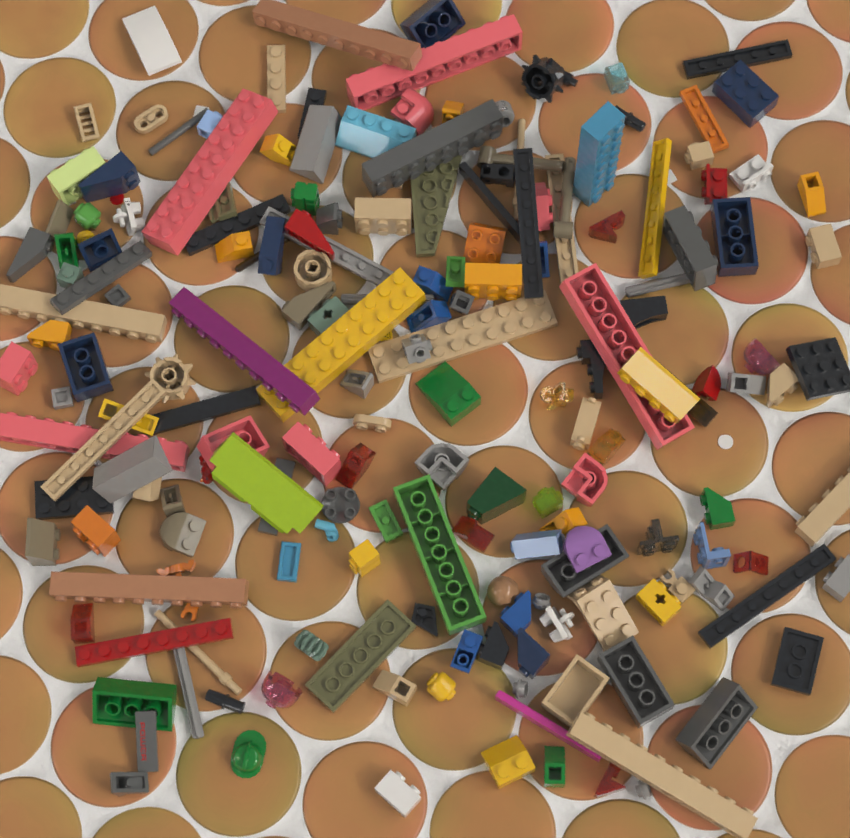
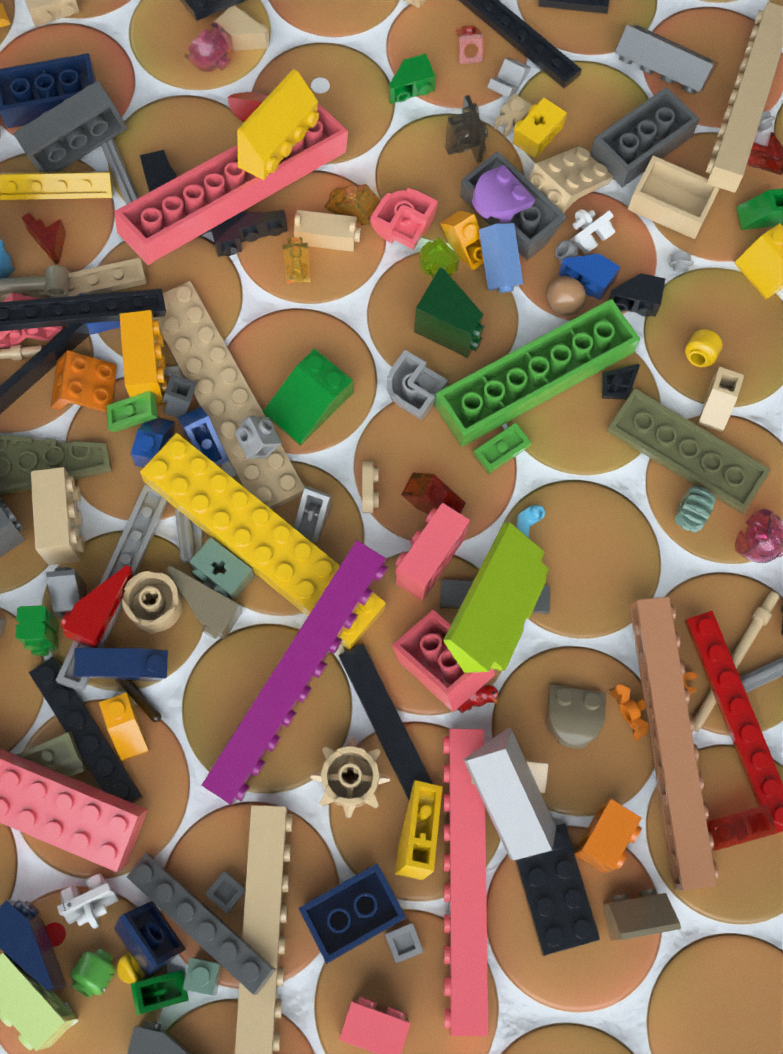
camera: 105 degrees left, 0 degrees up
light orange slope [27,320,72,351] -> none
tan plate [41,379,167,501] -> none
dark tan slope [45,200,74,241] -> none
dark tan slope [160,484,186,518] -> none
dark azure tile [277,541,301,583] -> none
dark grey dish [321,487,360,523] -> none
yellow brick [348,539,381,577] -> none
blue slope [450,629,483,674] -> none
clear red slope [452,515,495,553] -> none
dark pink tile [495,690,602,763] -> none
dark blue slope [517,627,550,679] -> none
medium blue bracket [693,522,731,569] -> none
light grey slope [726,373,766,395] -> none

